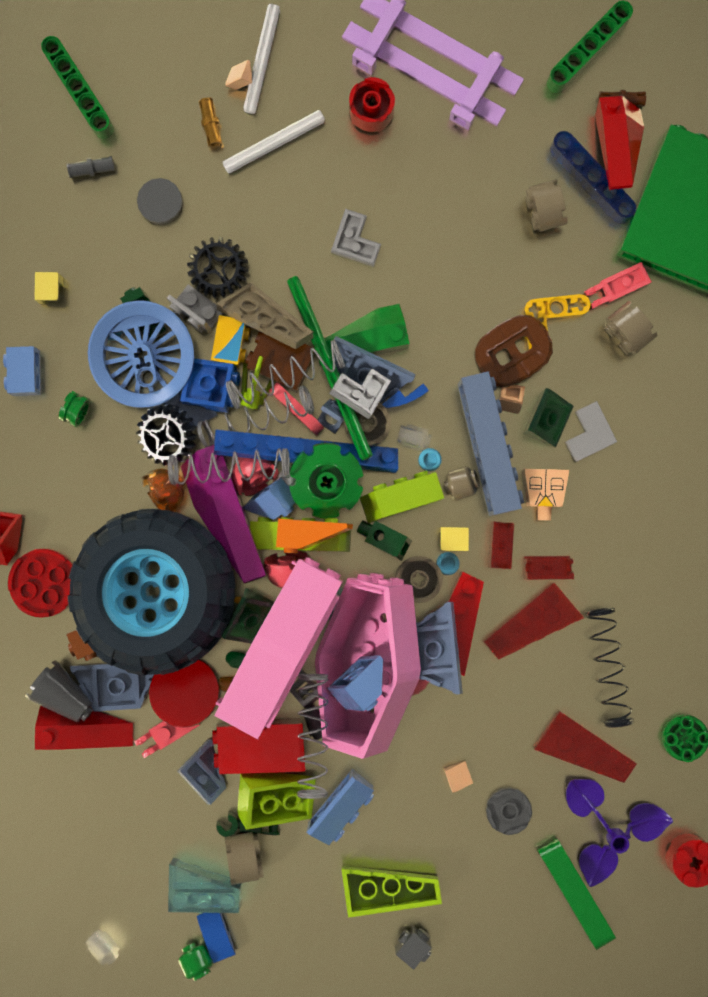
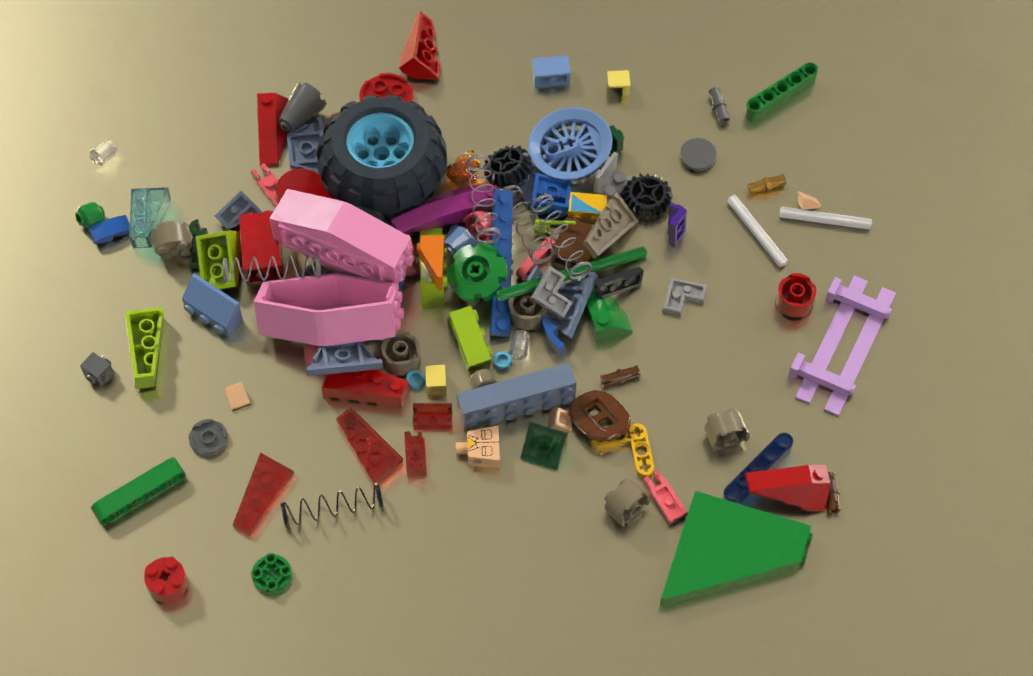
camera: 85 degrees right, 25 degrees down
green wheel [58,391,90,427] -> none
medium blue slope [327,655,383,711] -> none
dark green torso [357,520,412,561] -> none
green beam [547,0,633,93] -> none
light grey tile [565,401,617,462] -> none
dark purple plant [566,779,673,887] -> none
none -> black hinge [594,267,644,299]
none -> reddish brown pin [600,365,641,387]
none -> dark purple bracket [667,202,687,246]

